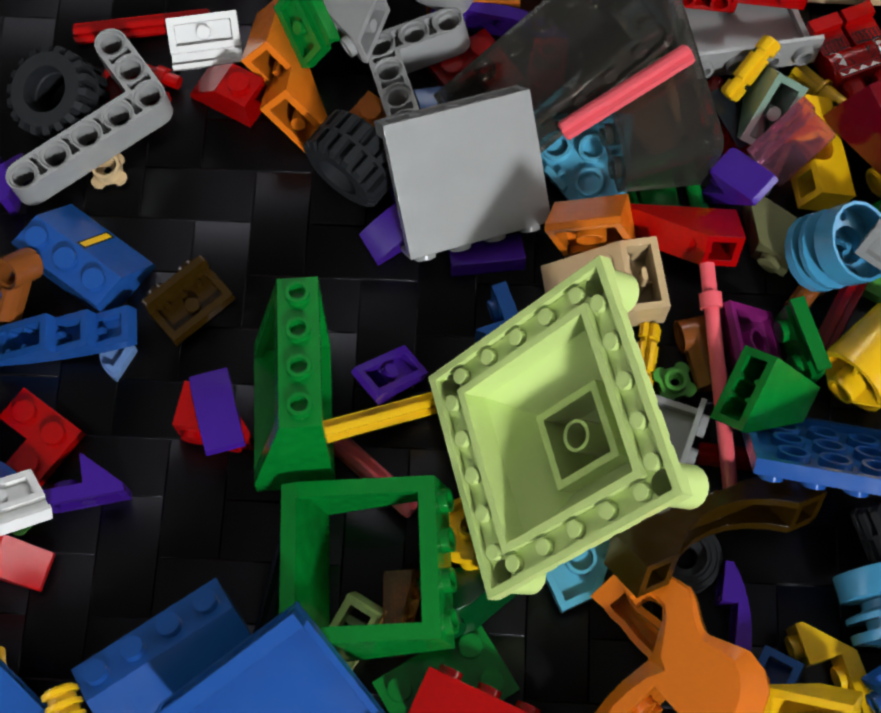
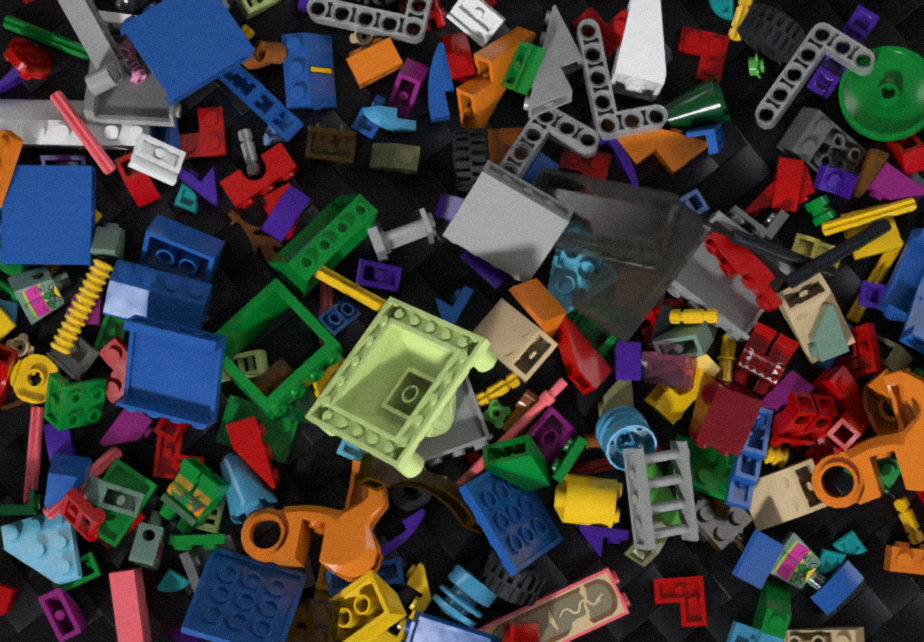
camera: 45 degrees right, 15 degrees up
coral axle [558,44,695,140] -> none
none -> sand green slope [90,223,126,260]
none -> blue slope [139,214,225,284]
none -> teal tile [173,183,199,215]
none -> red arch [219,142,298,210]
none -> reddish brown piece [227,208,284,271]
none -> light grey axle [238,128,261,176]
none -> blue slope [316,296,362,337]
none -> orange brick [346,37,403,89]
none -> blue plate [351,95,386,140]
none -> dark azure slope [363,105,416,133]
none -> light grey fence [367,208,437,263]
none -> olive slope [369,143,421,175]
none -> magenta slope [387,58,430,119]
none -> blue slope [428,42,454,123]

